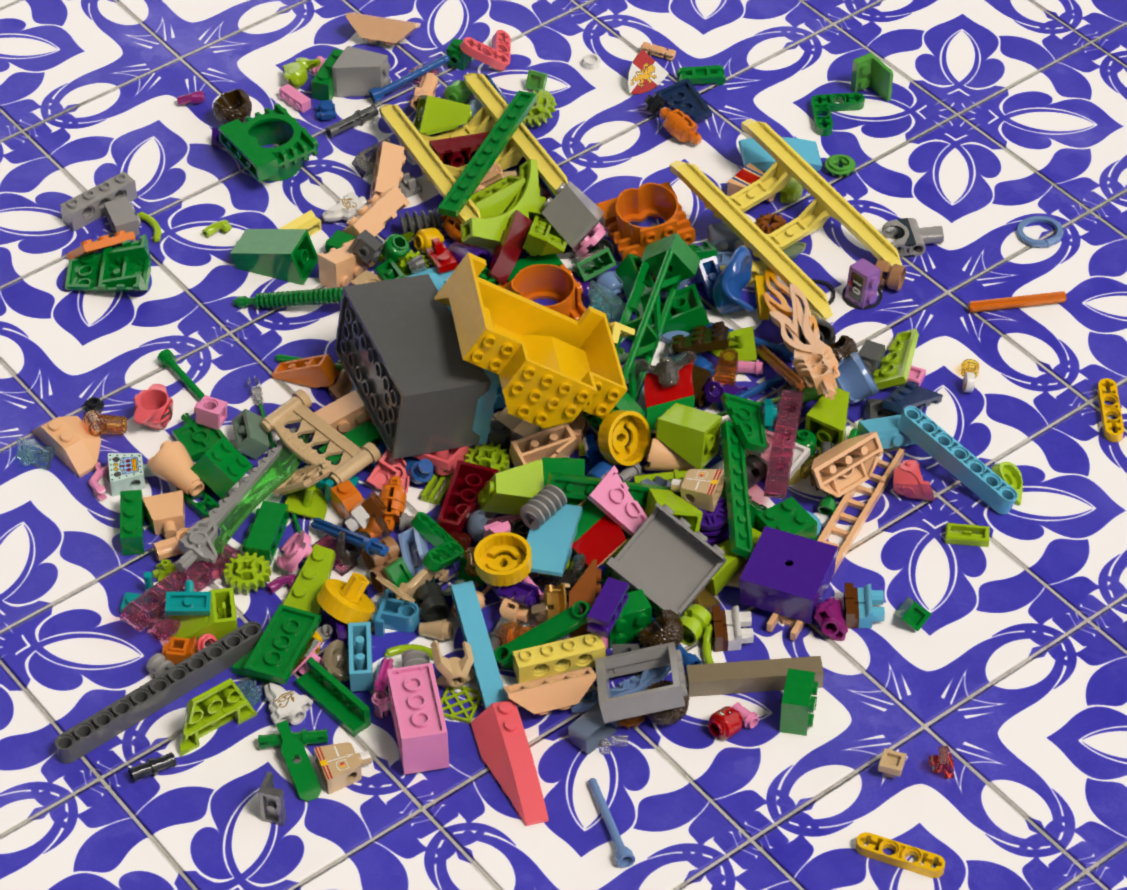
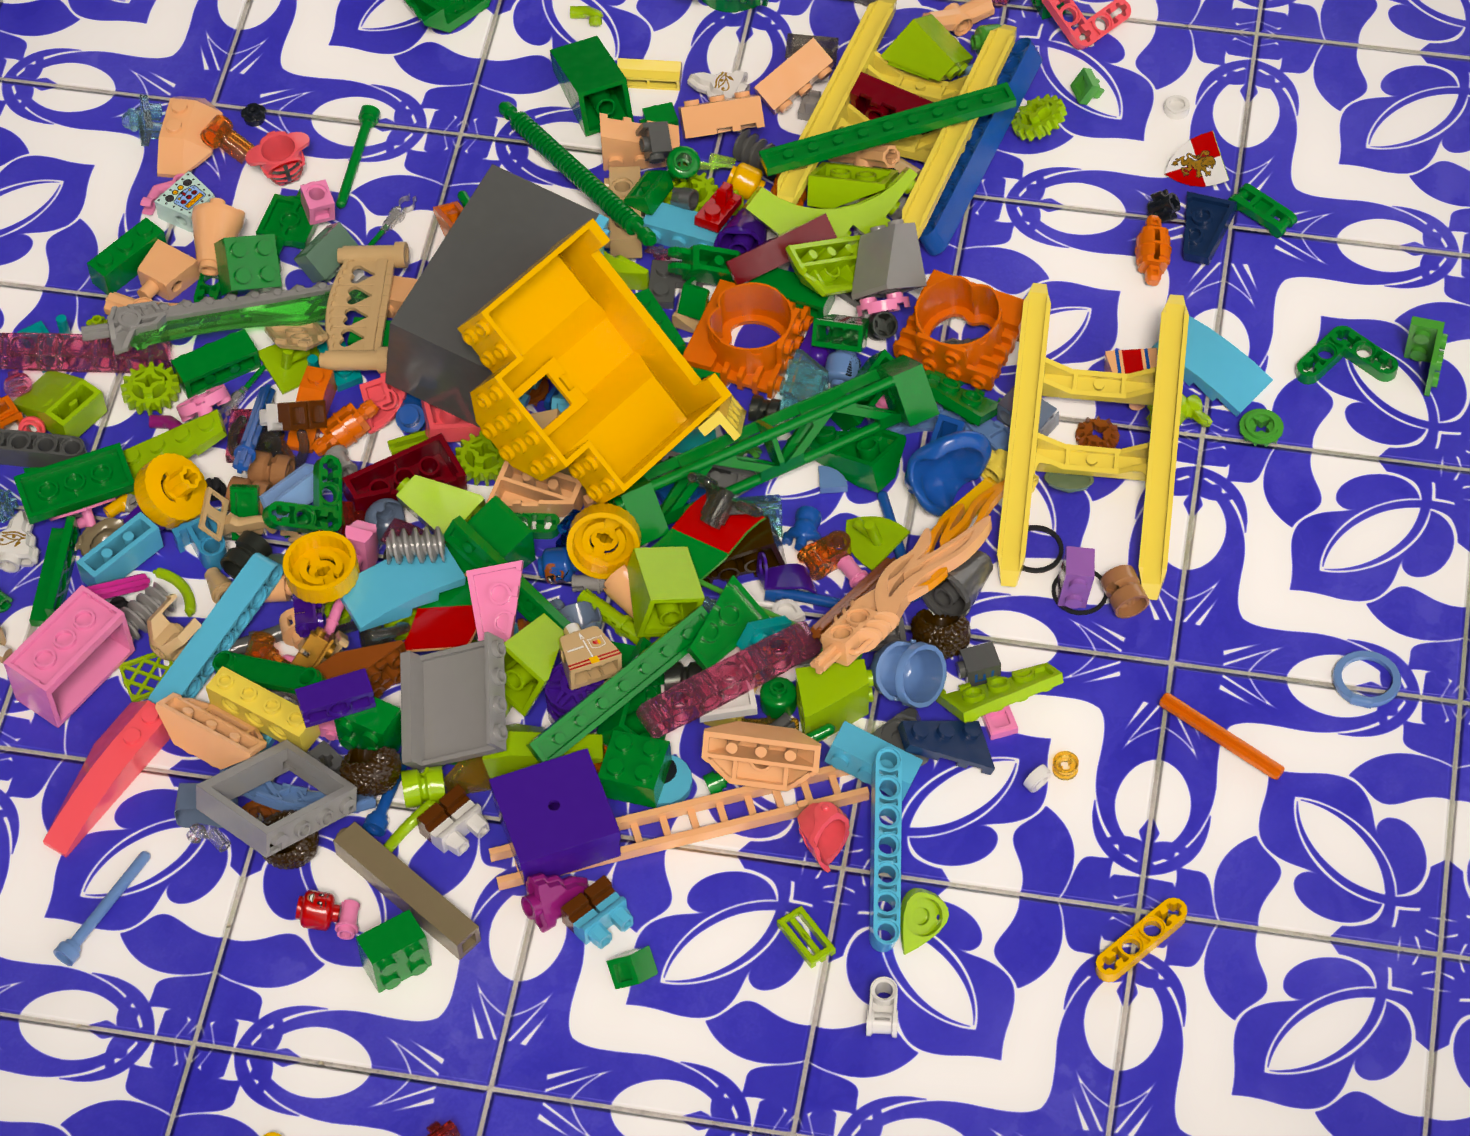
camera: 50 degrees right, 10 degrees up
teal plate [165,579,211,615] -> none
light nougat axle [641,42,676,61] -> none
dark brown plate [668,321,730,356] -> none
tan tile [878,748,907,779] -> none
light grey connector [882,218,944,258] -> none
none -> white piece [866,976,898,1038]

